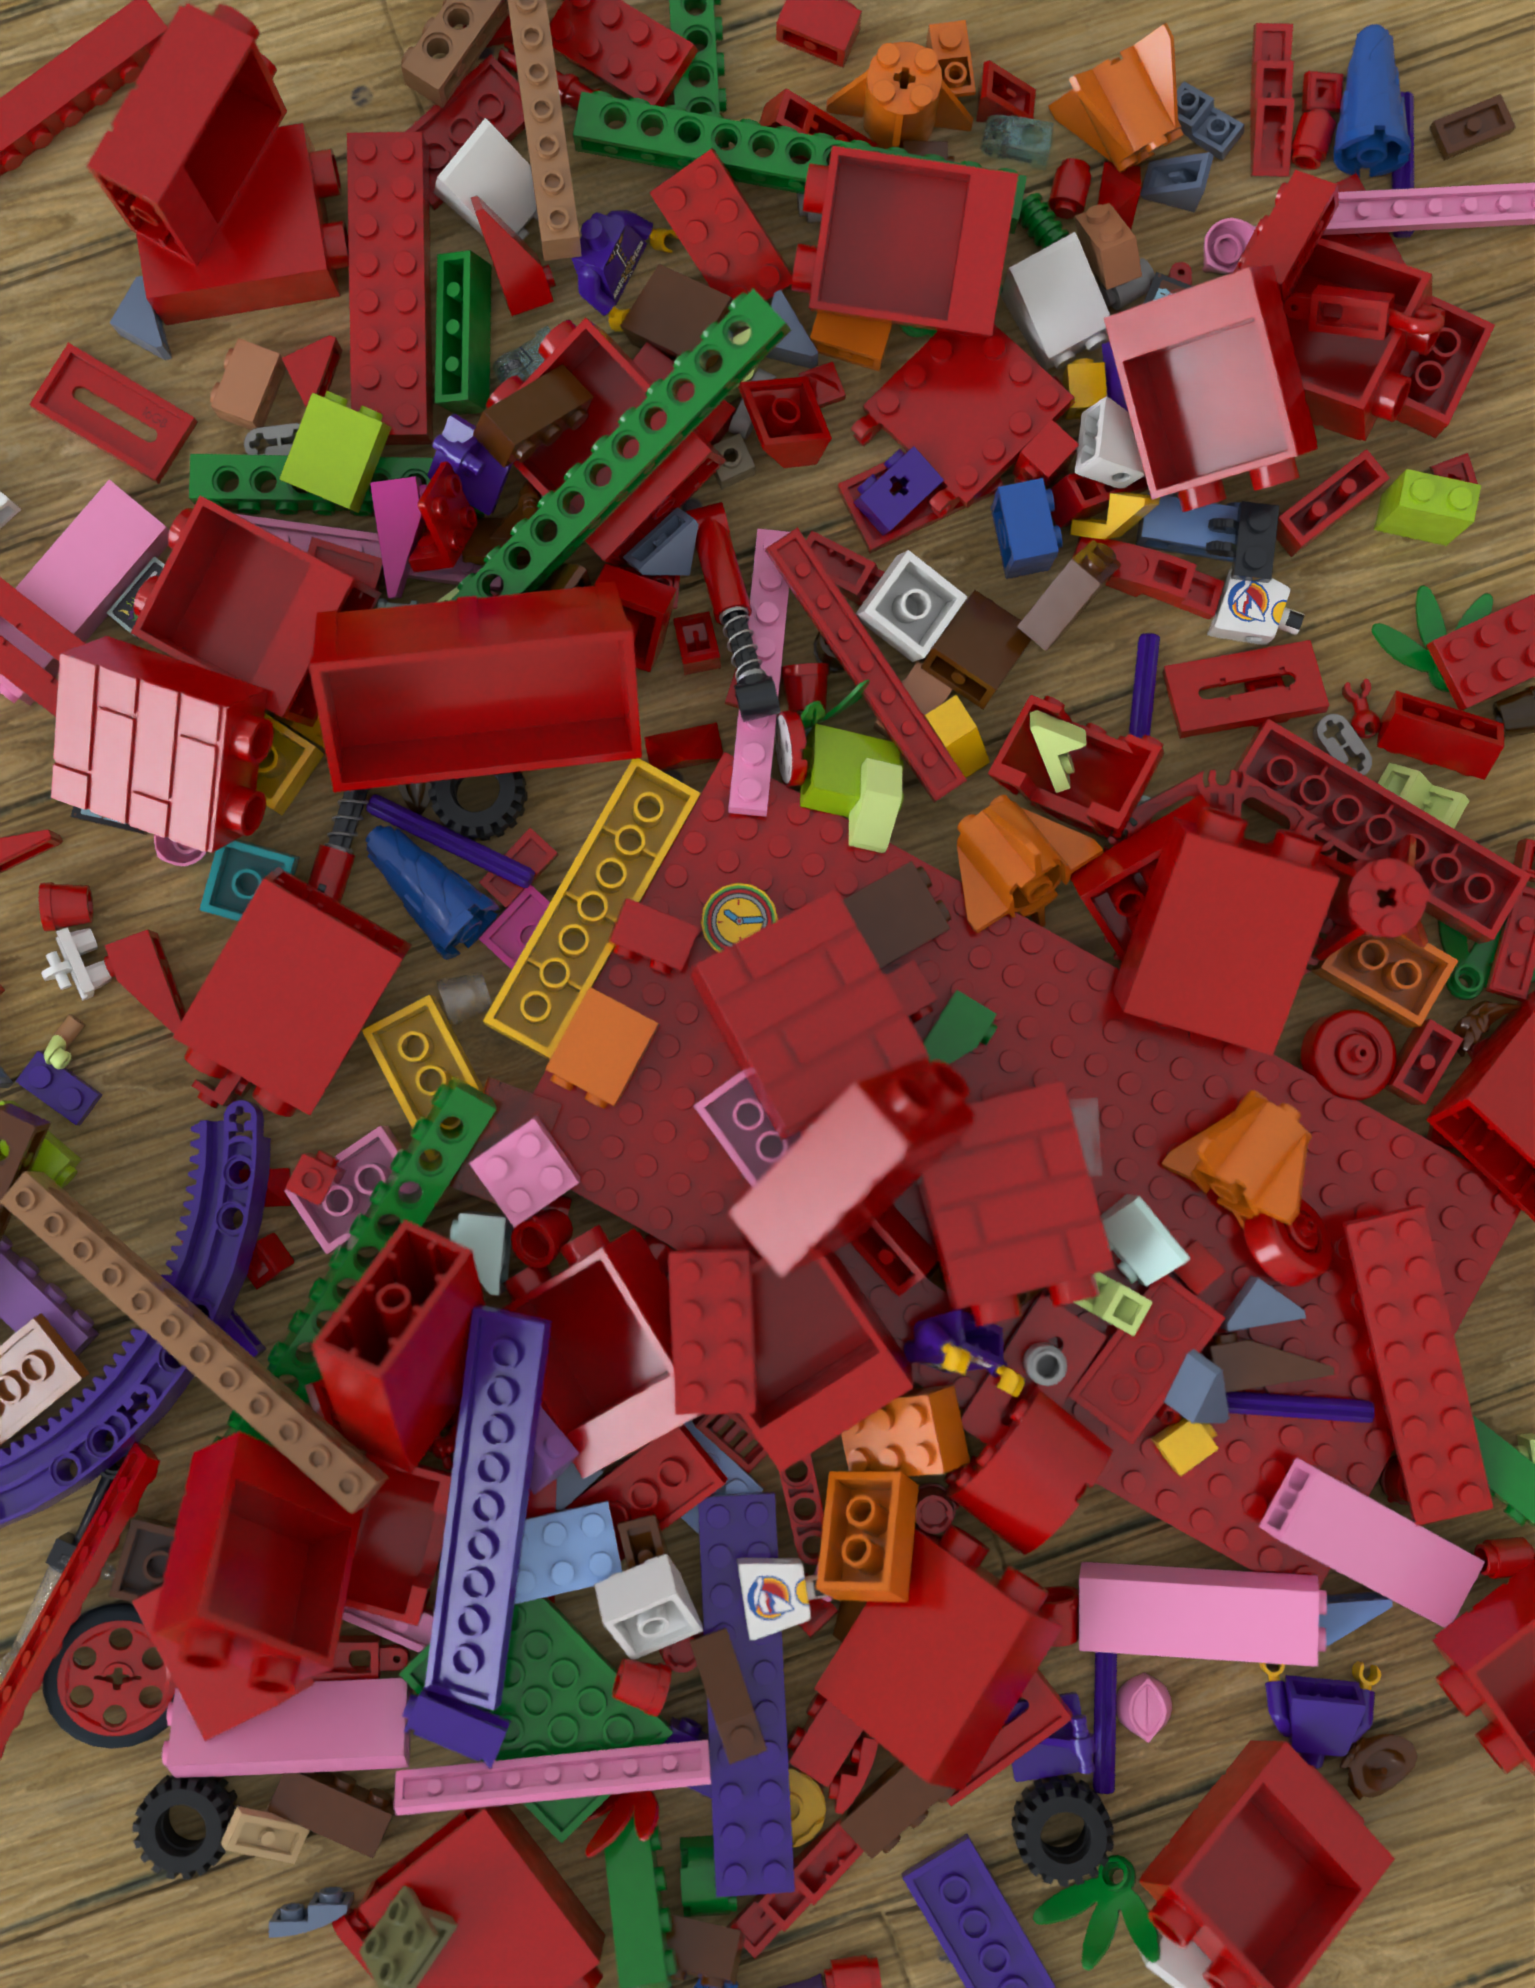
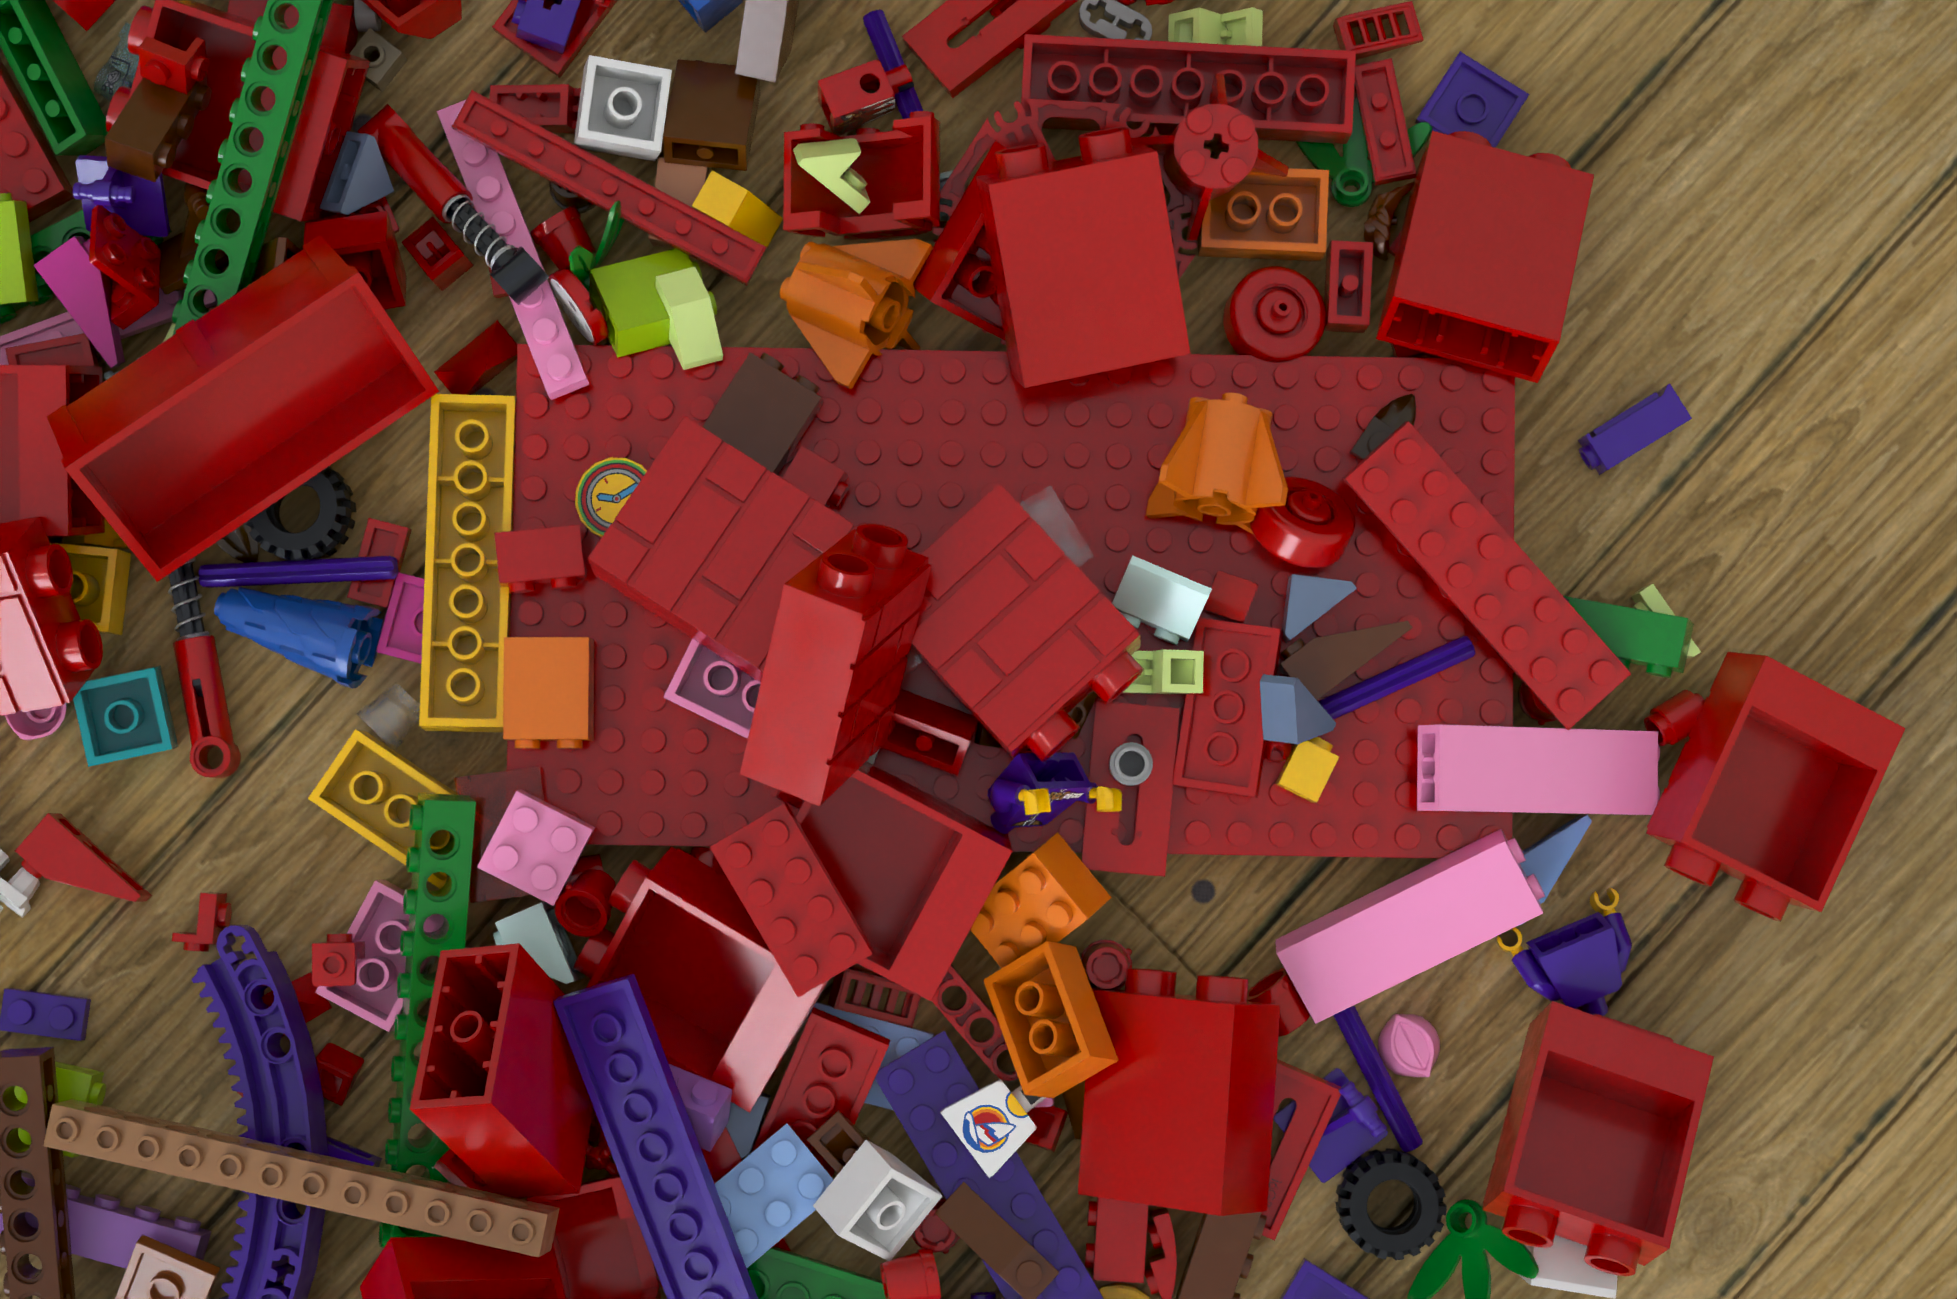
camera: 20 degrees left, 0 degrees up
arm [44,1014,85,1069] -> none
red brick [172,867,412,1117] -> none
green slope [923,990,998,1065] -> none
red cylinder [944,1390,1113,1555] -> none
reddish brown hat [1340,1734,1418,1800] -> none
none -> red bracket [138,36,210,95]
none -> red torso [818,59,914,136]
none -> dark brown plate [1350,394,1416,461]

